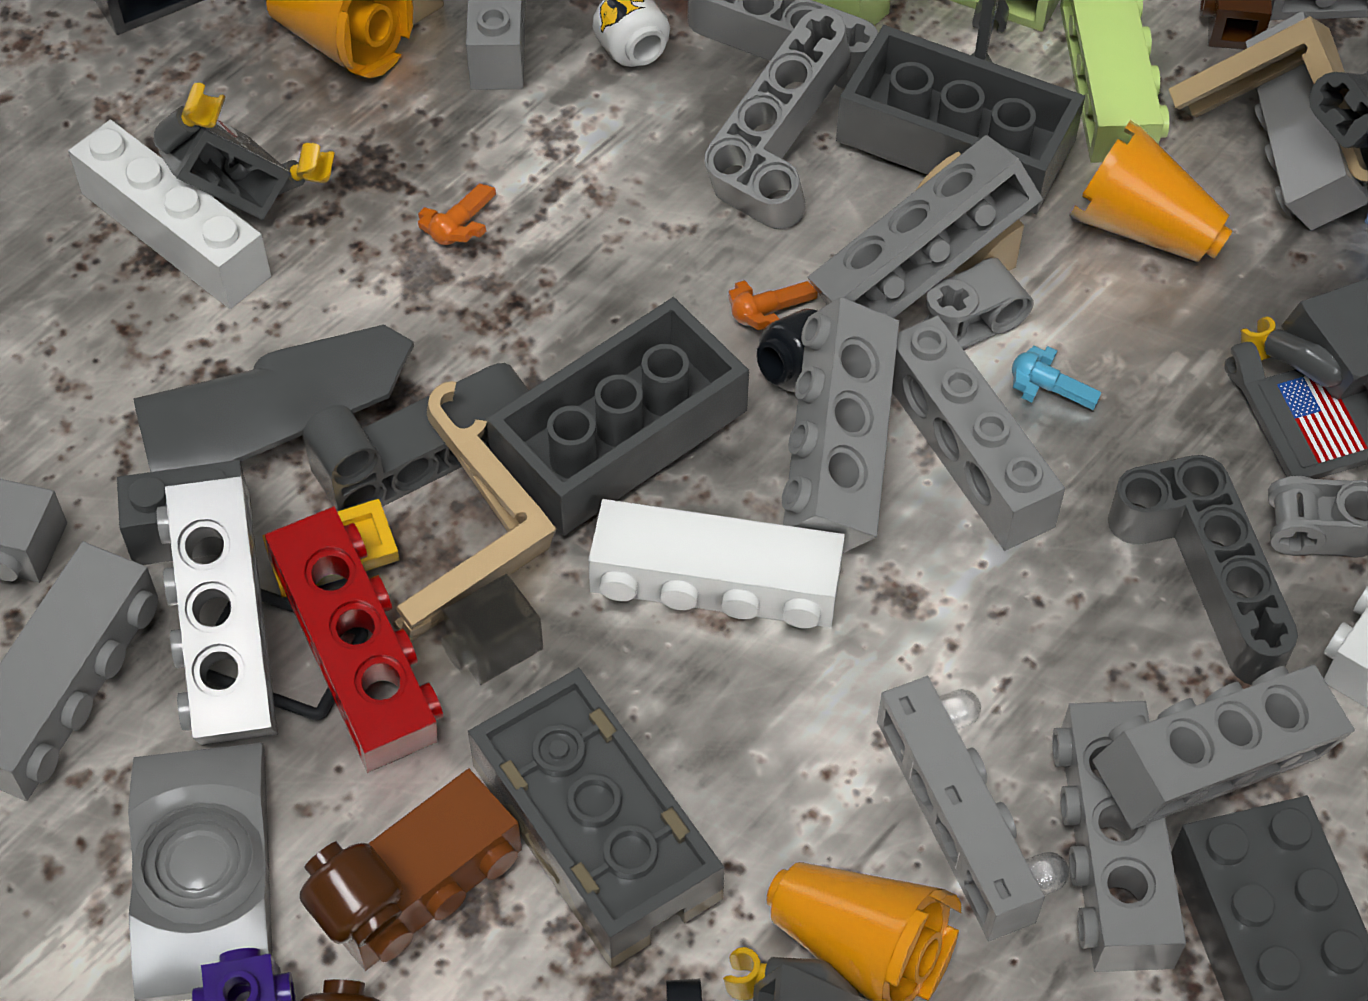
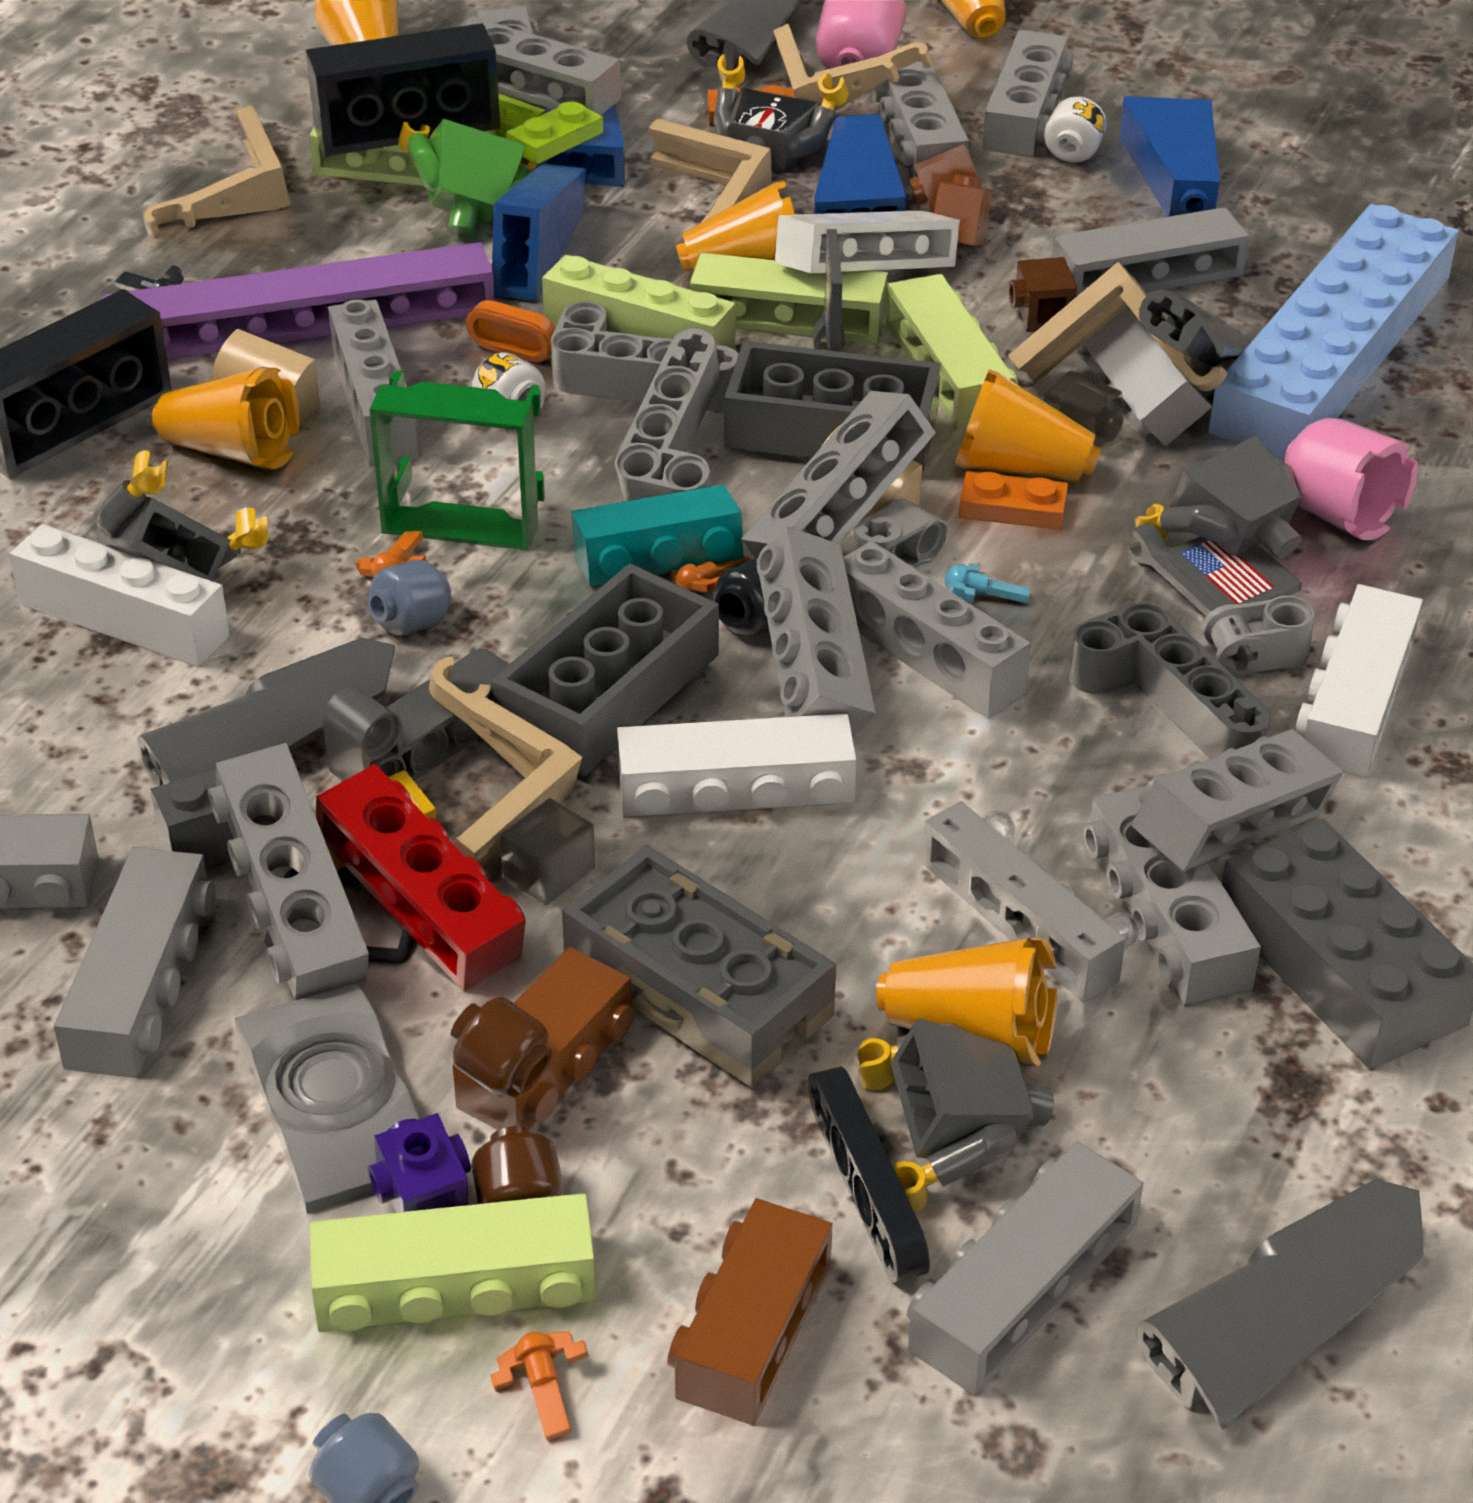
camera: 15 degrees left, 15 degrees down
none -> sand blue head [367,560,451,636]
none -> green piece [369,370,545,551]
none -> teal brick [571,485,744,586]
none -> orange plate [959,471,1068,530]
none -> clear smoke brick [1043,371,1123,447]

